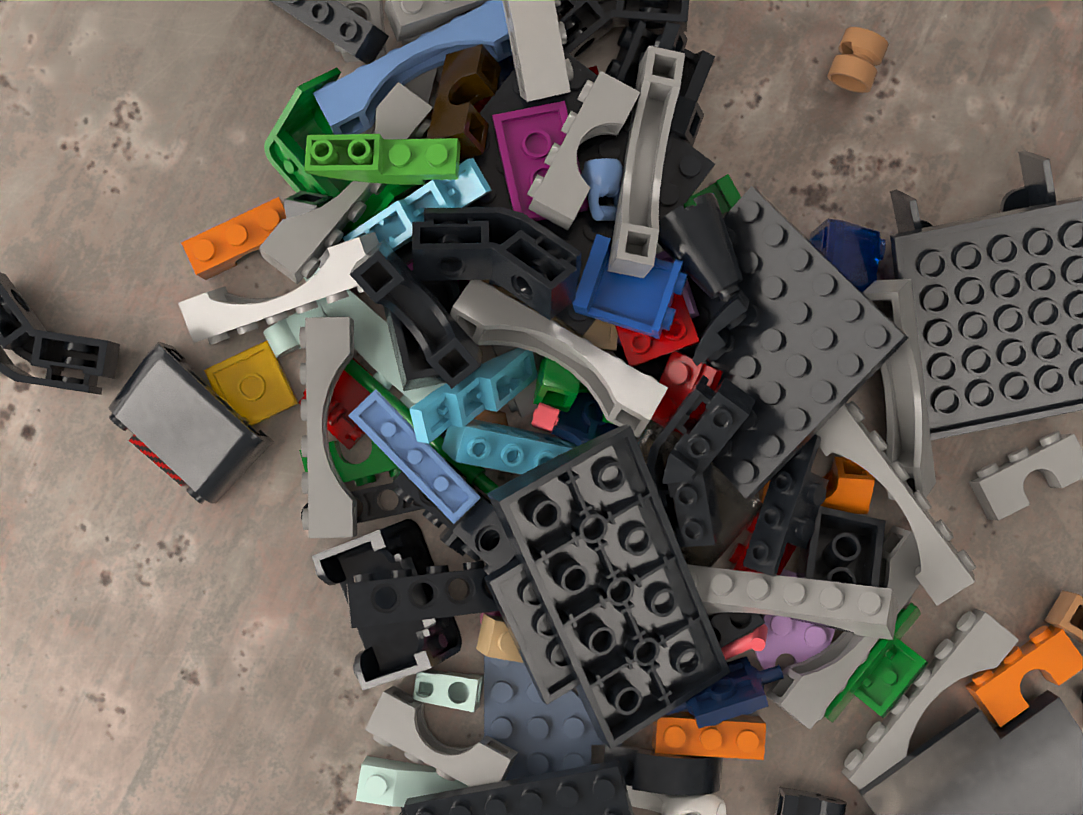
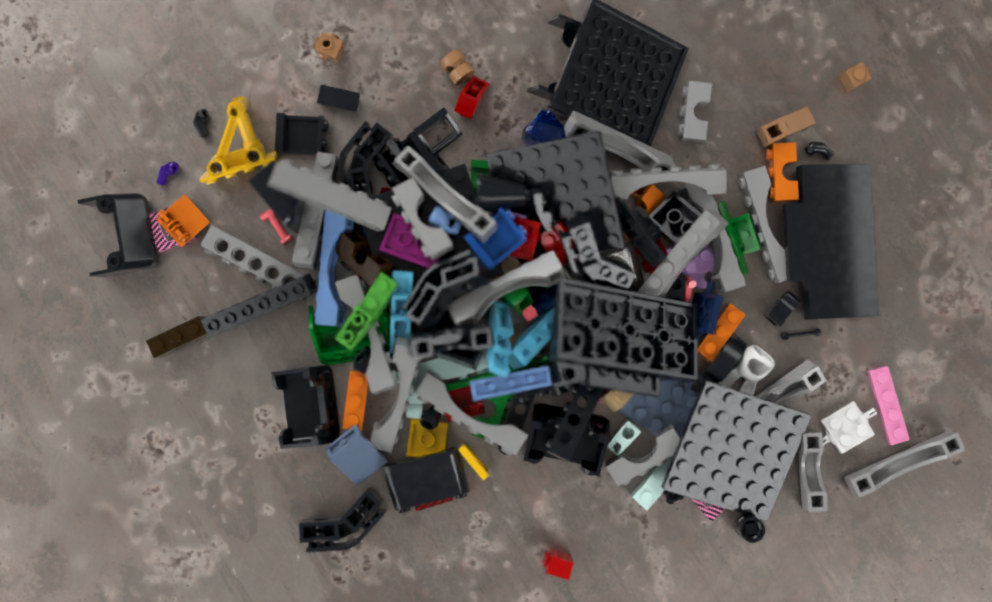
camera: 55 degrees left, 0 degrees up
none -> black windscreen [271,365,340,449]
none -> sand blue panel [325,425,387,485]
none -> black tile [414,107,463,154]
none -> black cone [420,405,442,430]
none -> red slope [454,75,490,119]
none -> yellow tile [458,442,489,480]
none -> red brick [542,548,574,581]

